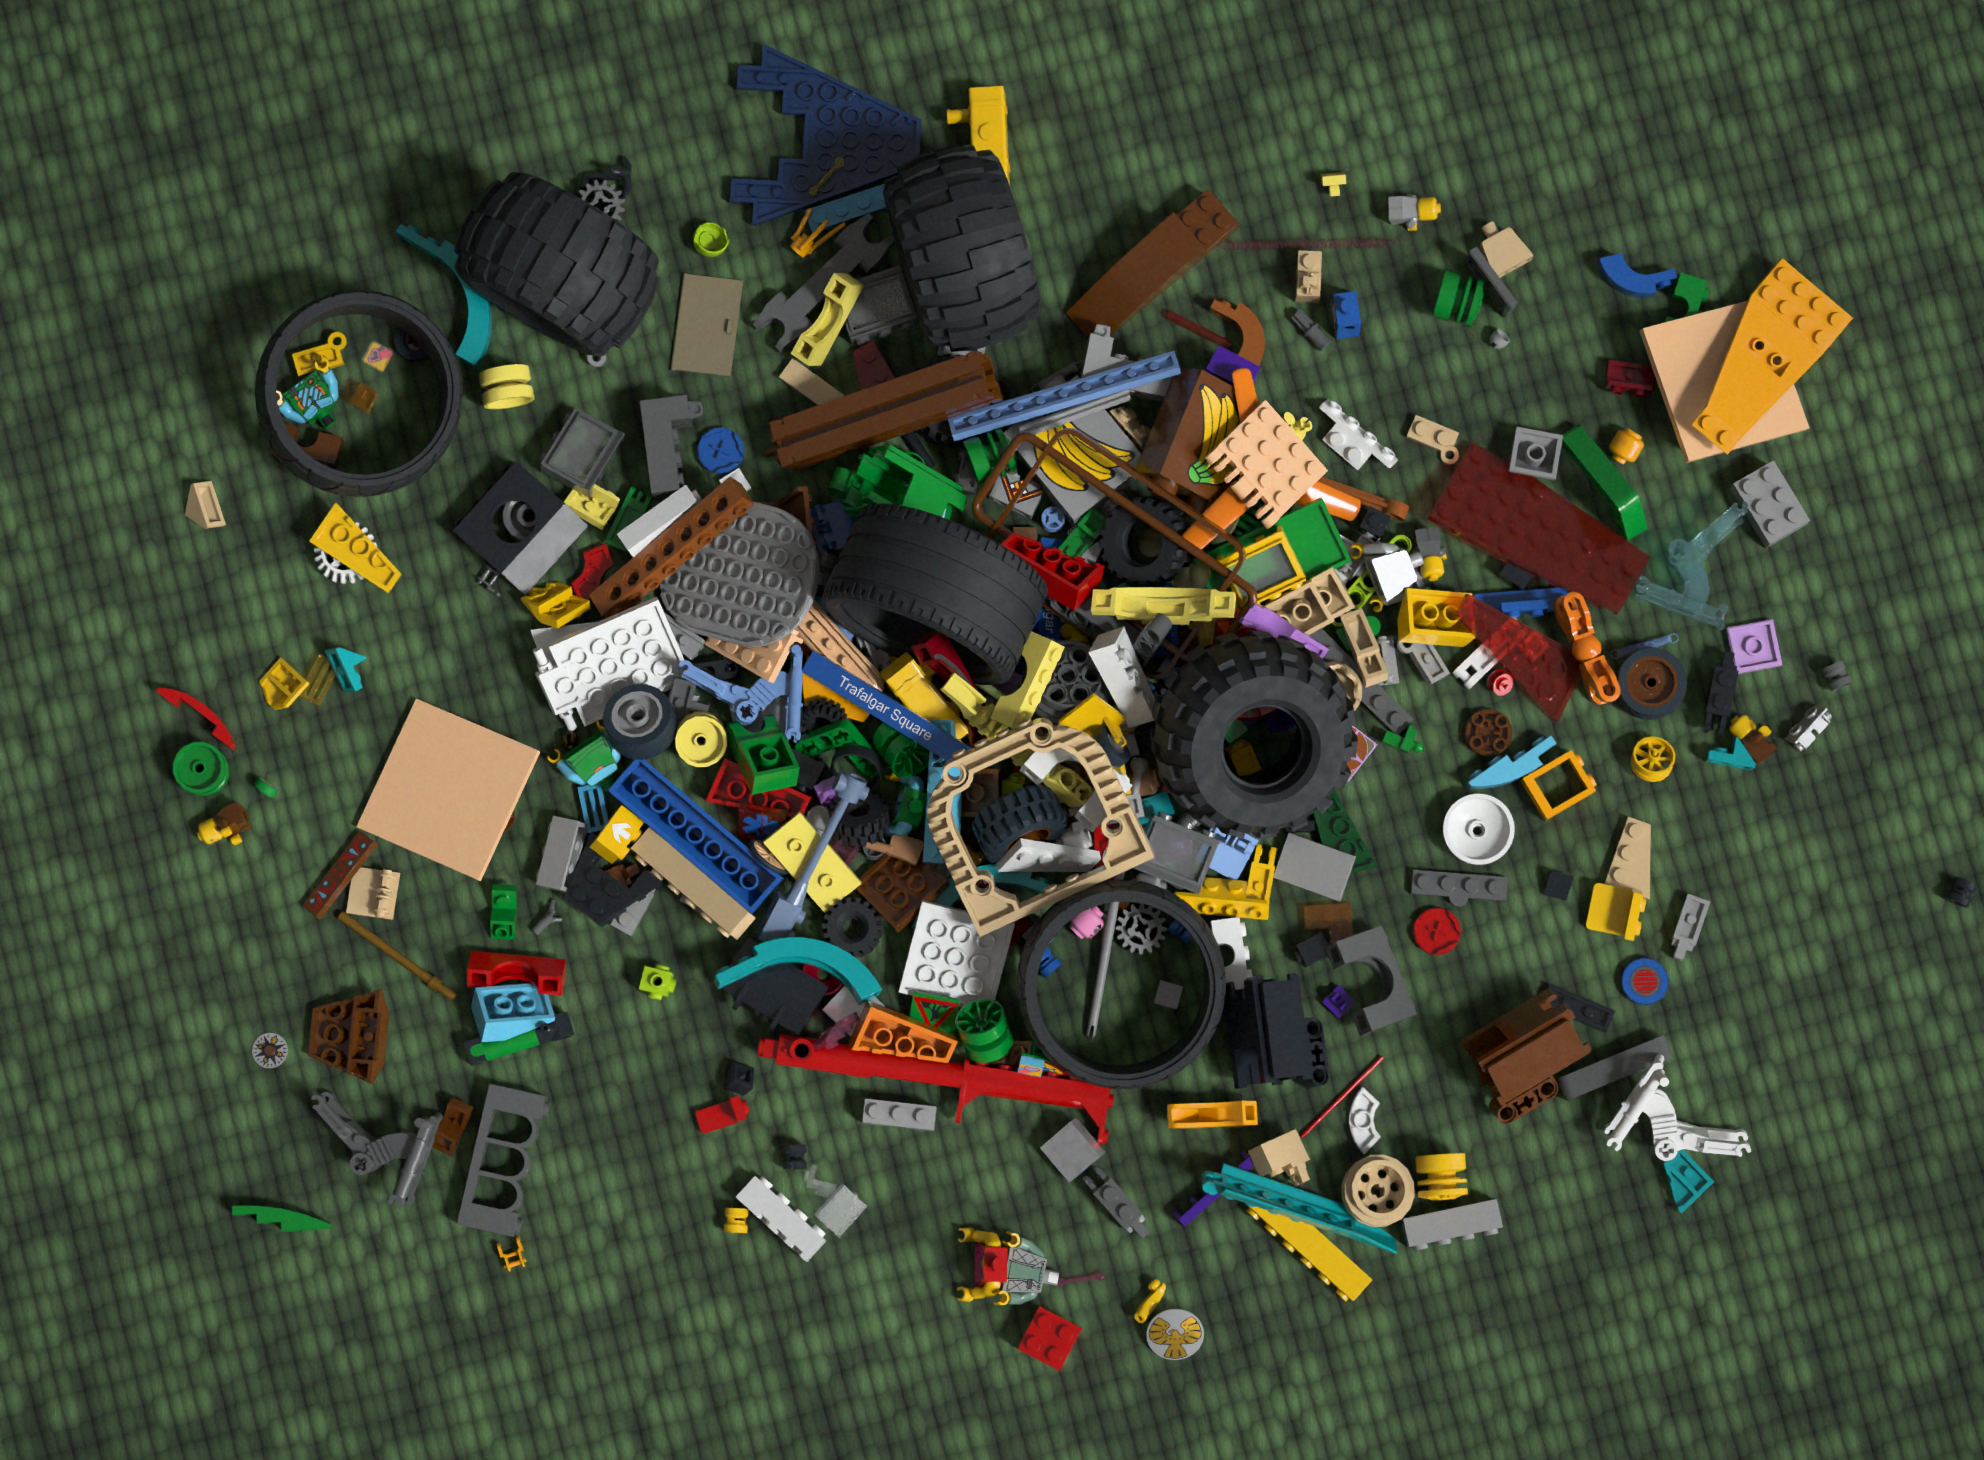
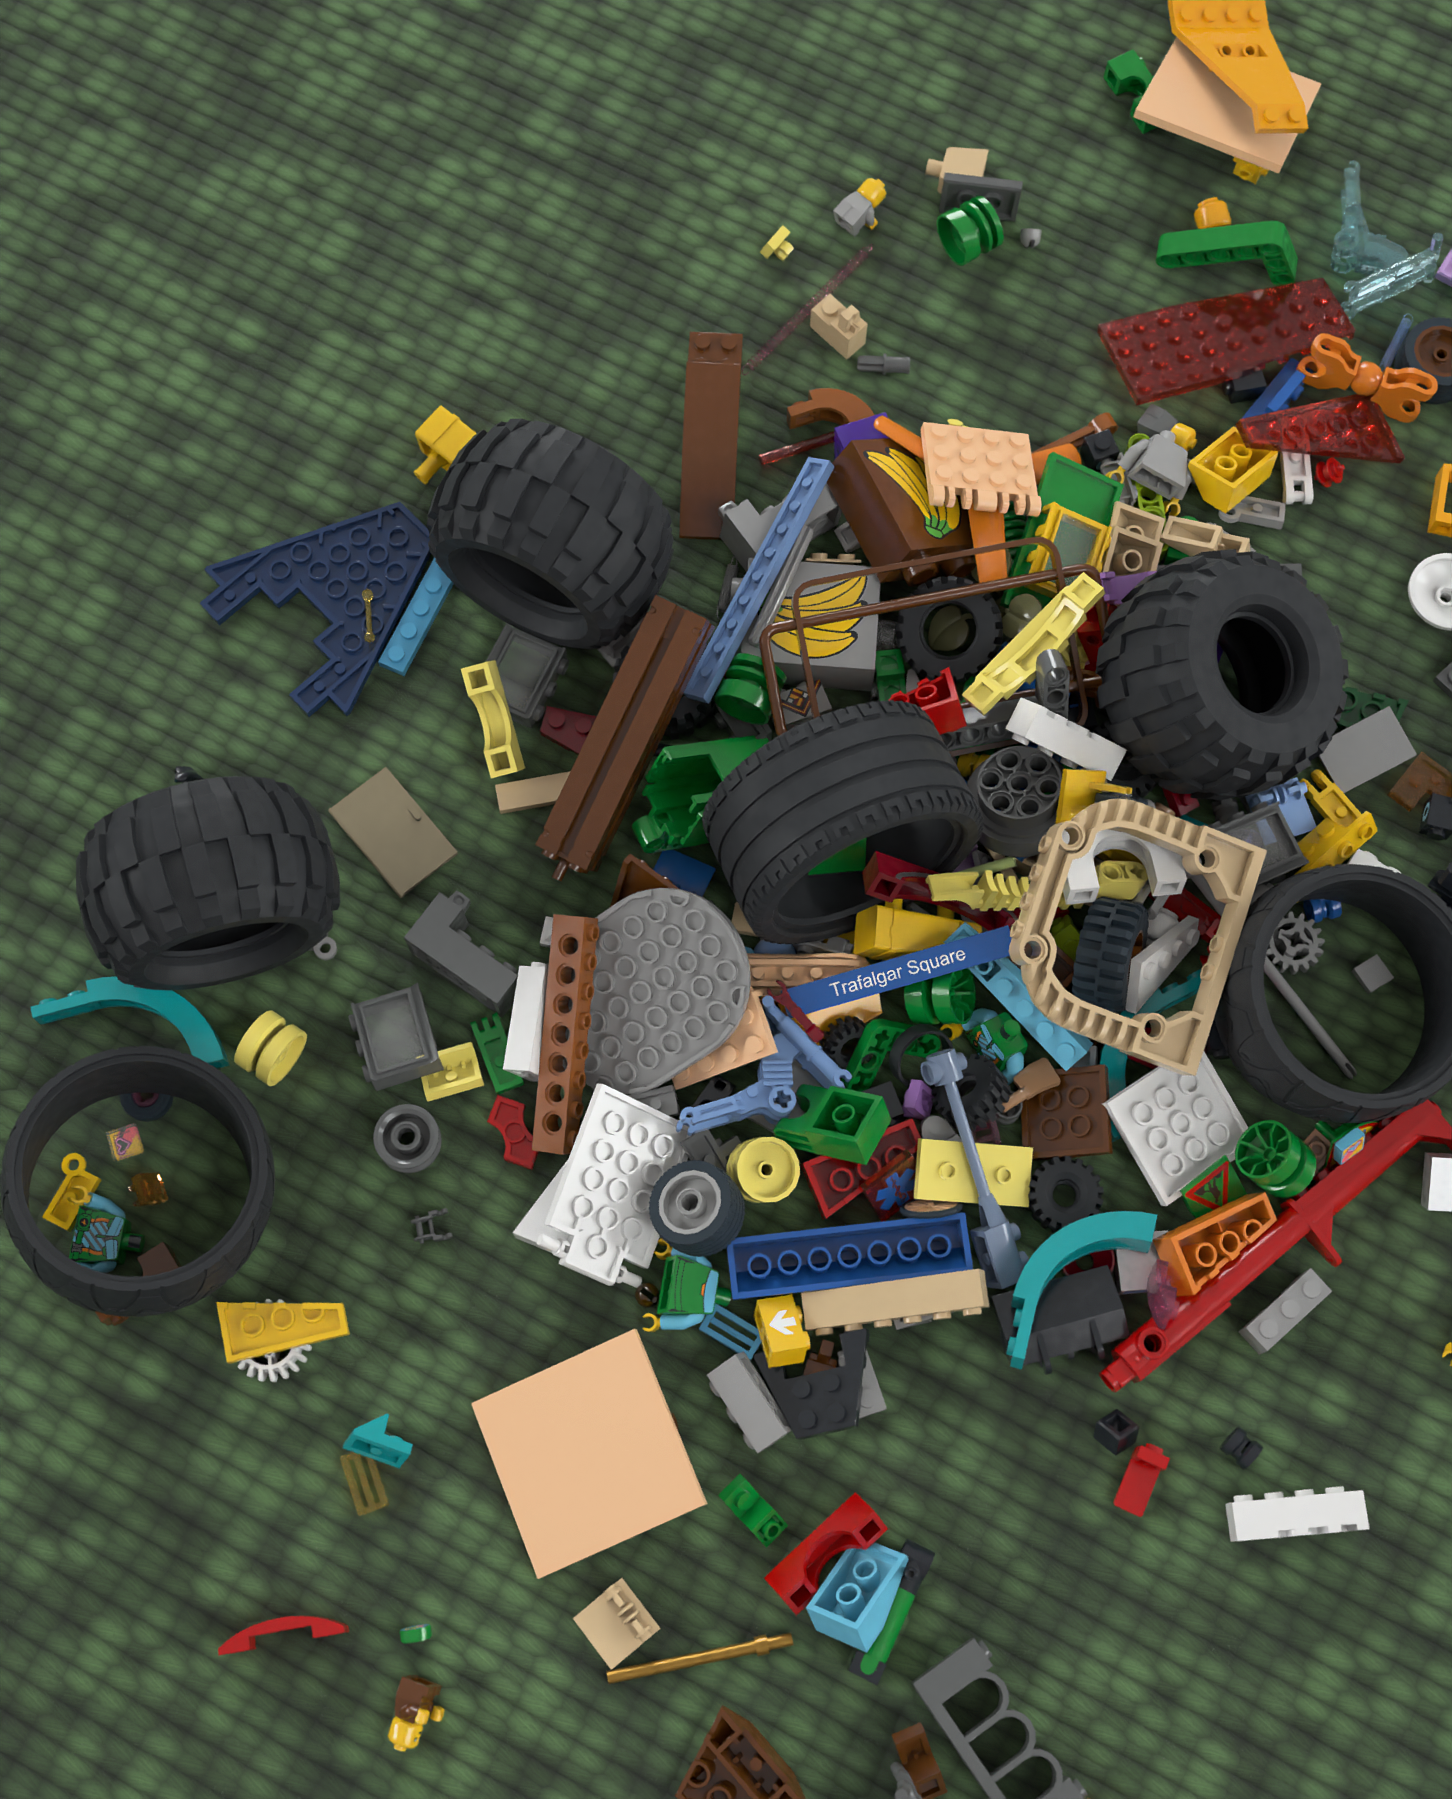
camera: 50 degrees left, 10 degrees down
green wheel [173,742,229,797] -> none
tan slope [185,481,226,529] -> none
yellow slope [260,657,309,710] -> none
reddish brown tile [302,830,378,920] -> none
black panel [451,461,588,595] -> none
yellow plate [521,582,591,629] -> none
dark grey bar [532,899,562,935] -> none
lime brick [639,964,677,1000] -> none
lime hair [693,222,729,257] -> none
blue tile [697,427,745,475] -> none
yellow wheel [724,1208,749,1233] -> none
dark grey piece [753,213,895,353] -> none
light orange plant [790,208,846,258] -> none
clear bracket [803,1164,837,1198] -> none
clear piece [814,1184,868,1238] -> none
light yellow arch [990,631,1064,729] -> none
medium blue wheel [1041,507,1065,533] -> none
white bracket [1319,399,1398,470] -> none
blue torso [1330,291,1361,339] -> none
green piece [1381,723,1424,754] -> none
tan hinge [1406,415,1459,465] -> none
reddish brown tile [1464,709,1512,757] -> none
medium azure slope [1467,736,1556,789] -> none
light grey slope [1509,427,1563,480] -> none
blue arch [1597,253,1677,298] -> none
dark red bracket [1605,360,1655,398] -> none
light grey brick [1729,460,1810,548] -> none
none -> dark red piece [767,980,824,1043]

